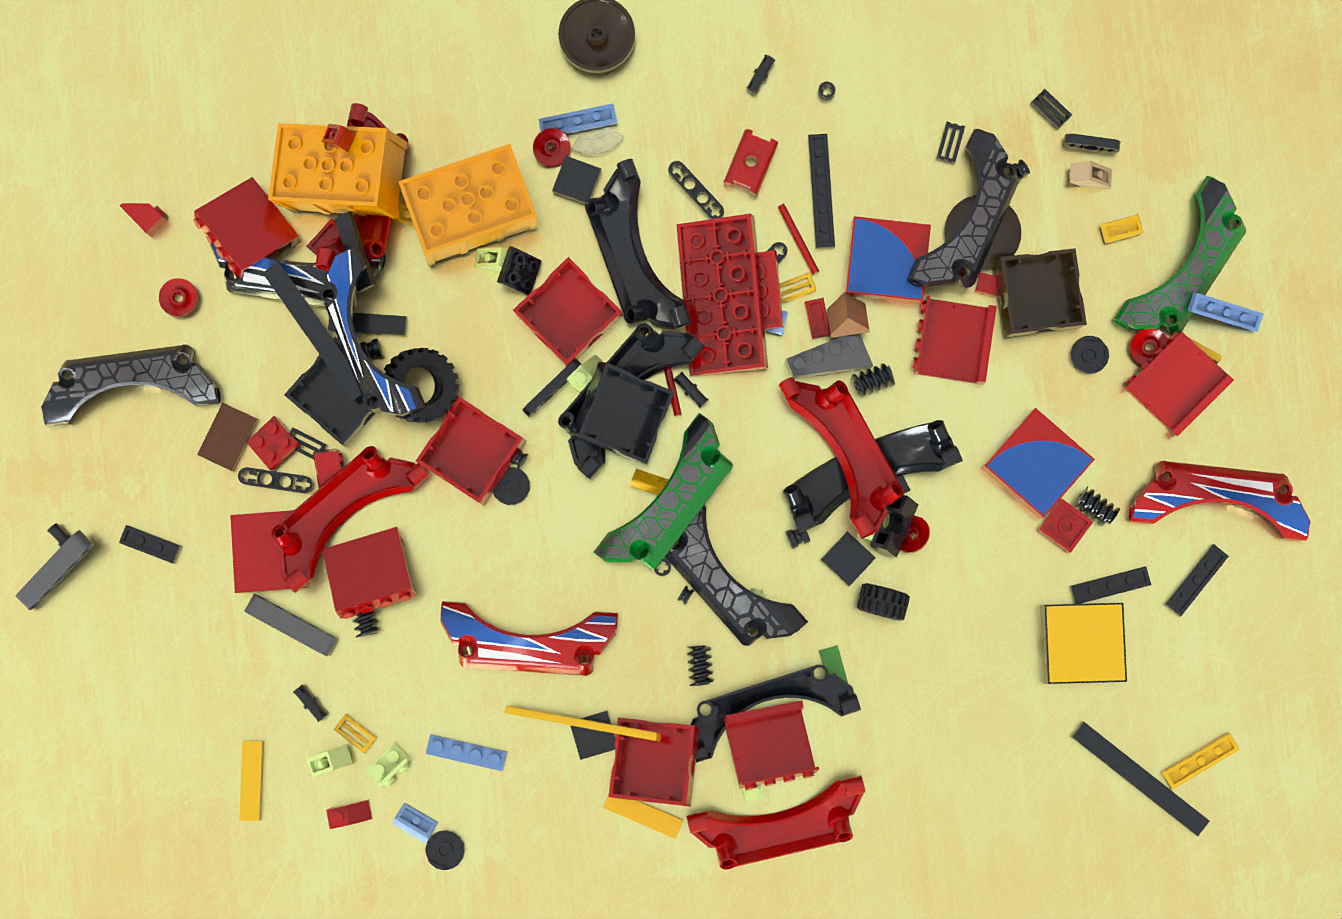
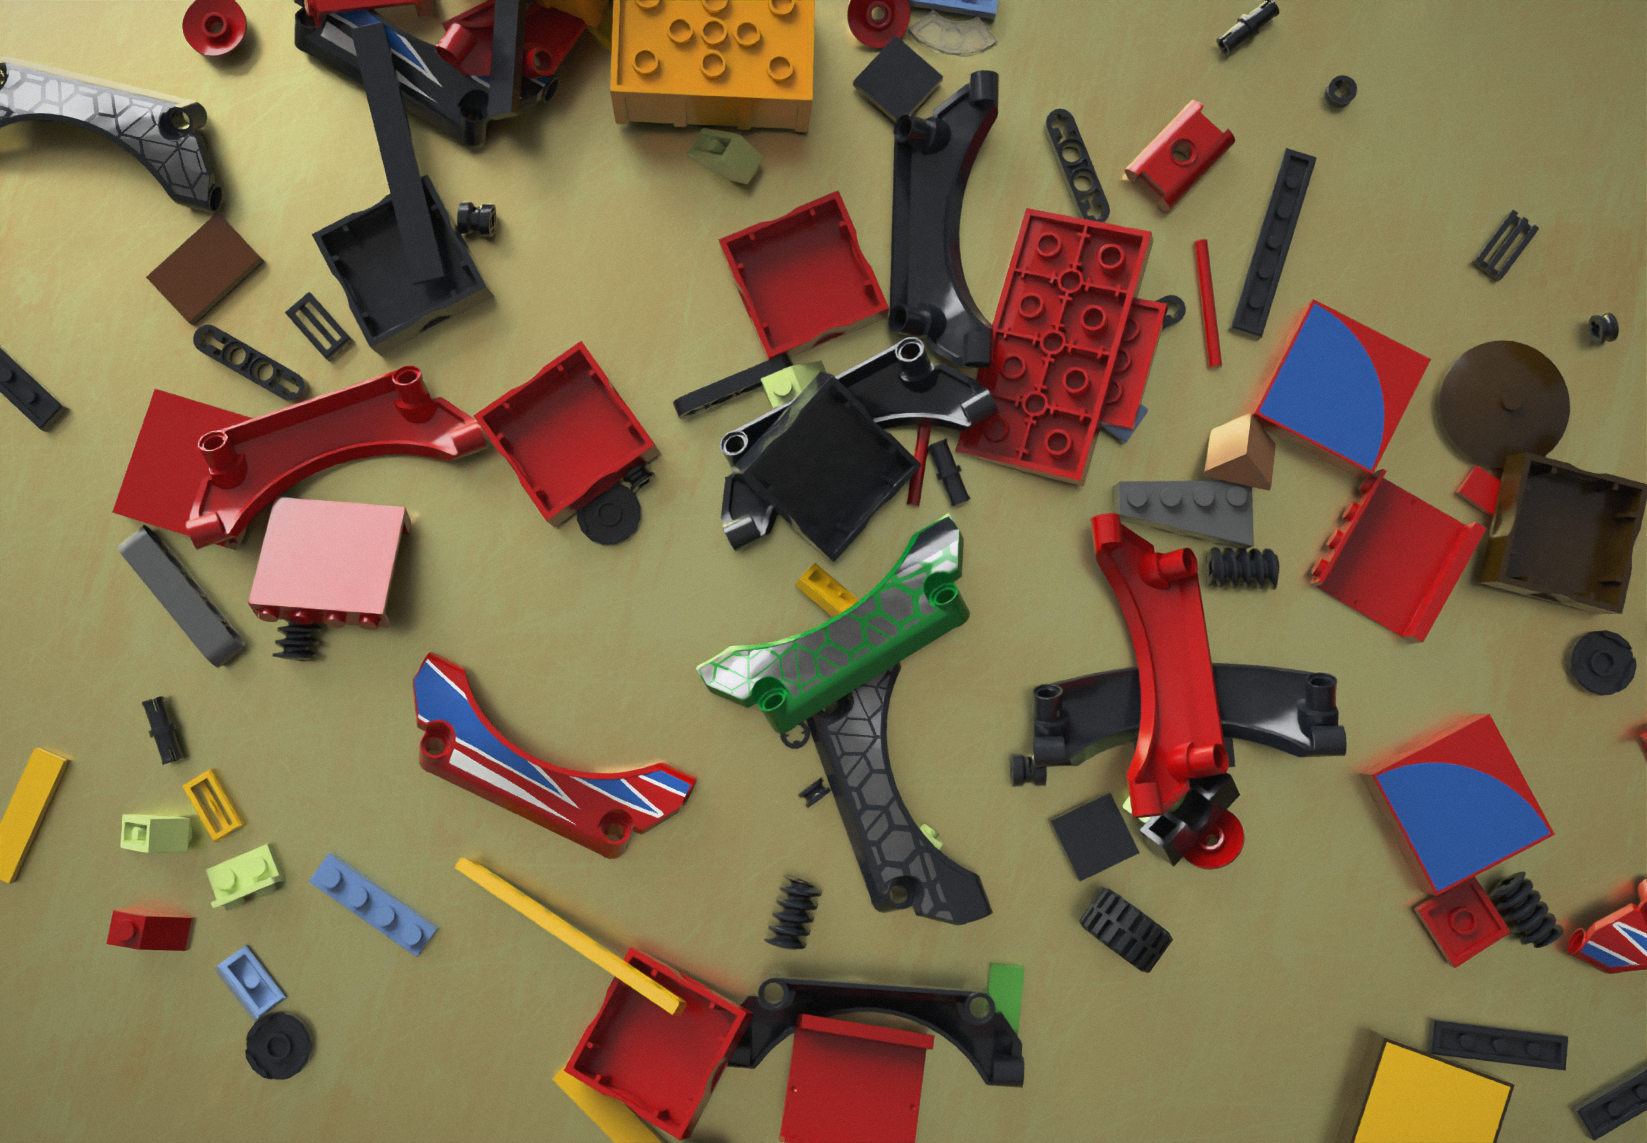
camera: 20 degrees right, 0 degrees up
red plate [246,416,300,471] -> none
red slope [313,448,343,489] -> none
black panel [319,246,426,416] -> none
black tile [328,313,407,336] -> none
black tyre [384,348,459,423] -> none
black tile [497,246,542,296] -> none
black tile [571,711,615,760] -> none
yellow tile [780,272,817,304] -> none
red tile [804,298,831,340] -> none
panel [907,129,1020,288] -> none

